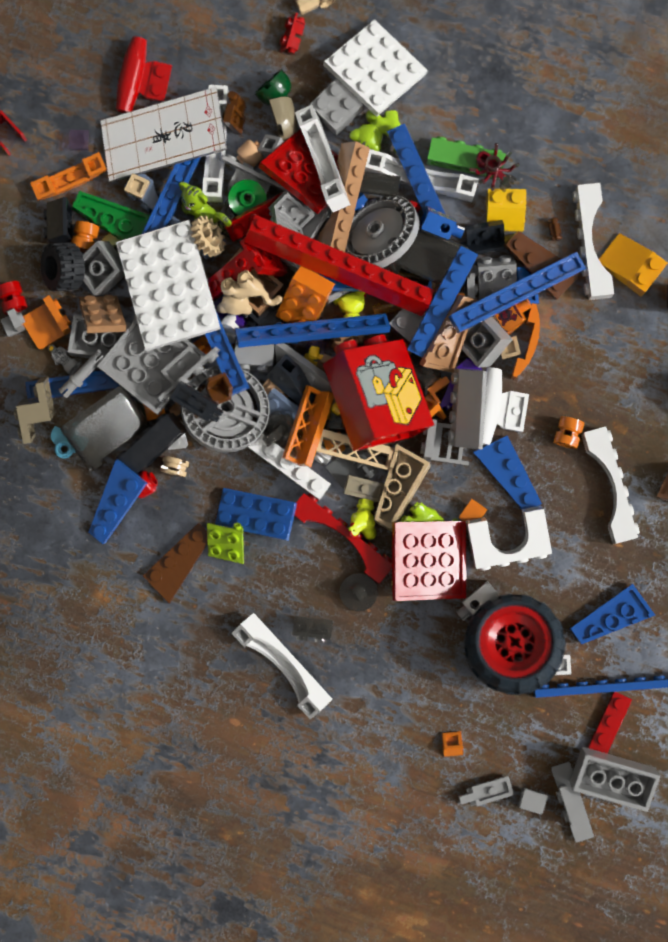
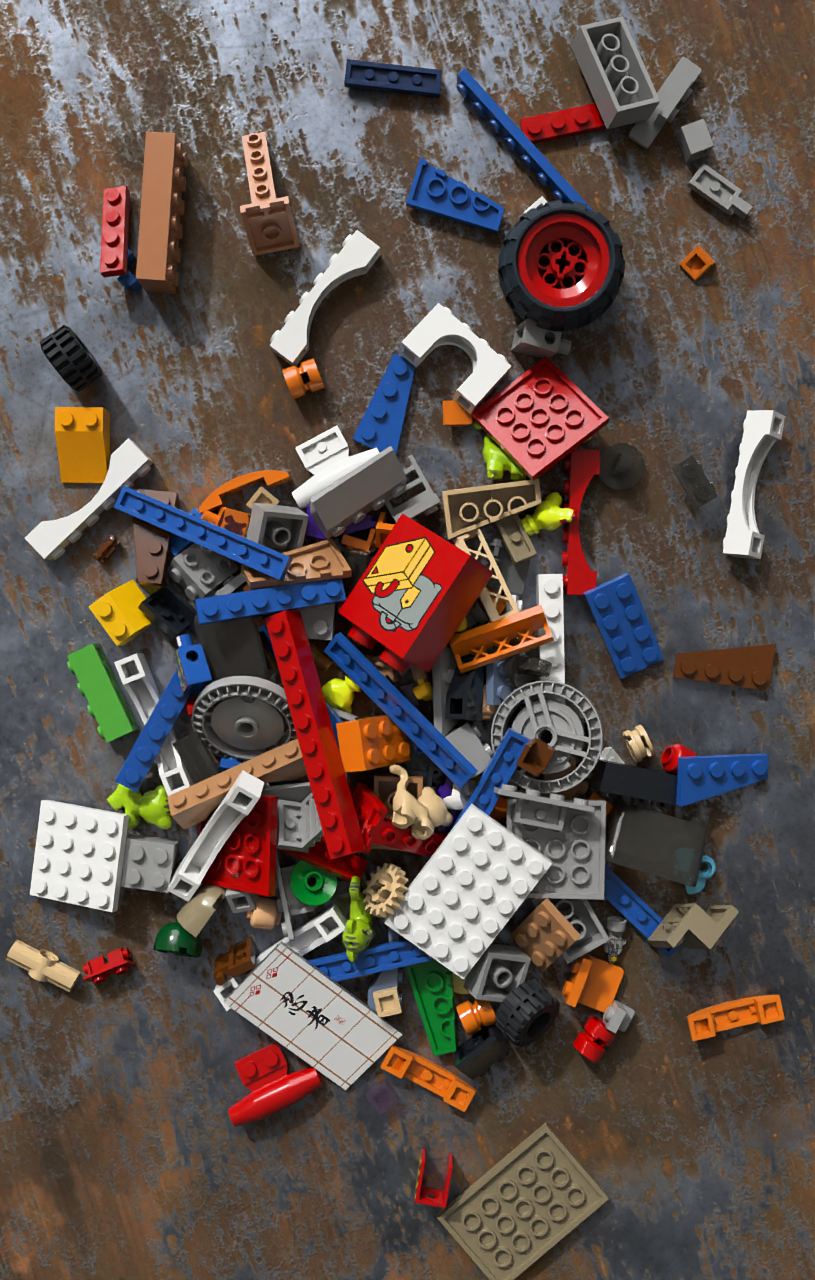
camera: 125 degrees left, 5 degrees up
light grey pin [59,349,106,398] -> none
black hinge [170,381,224,422] -> none
lime hinge [207,523,244,564] -> none
animal [469,143,520,192] -> none

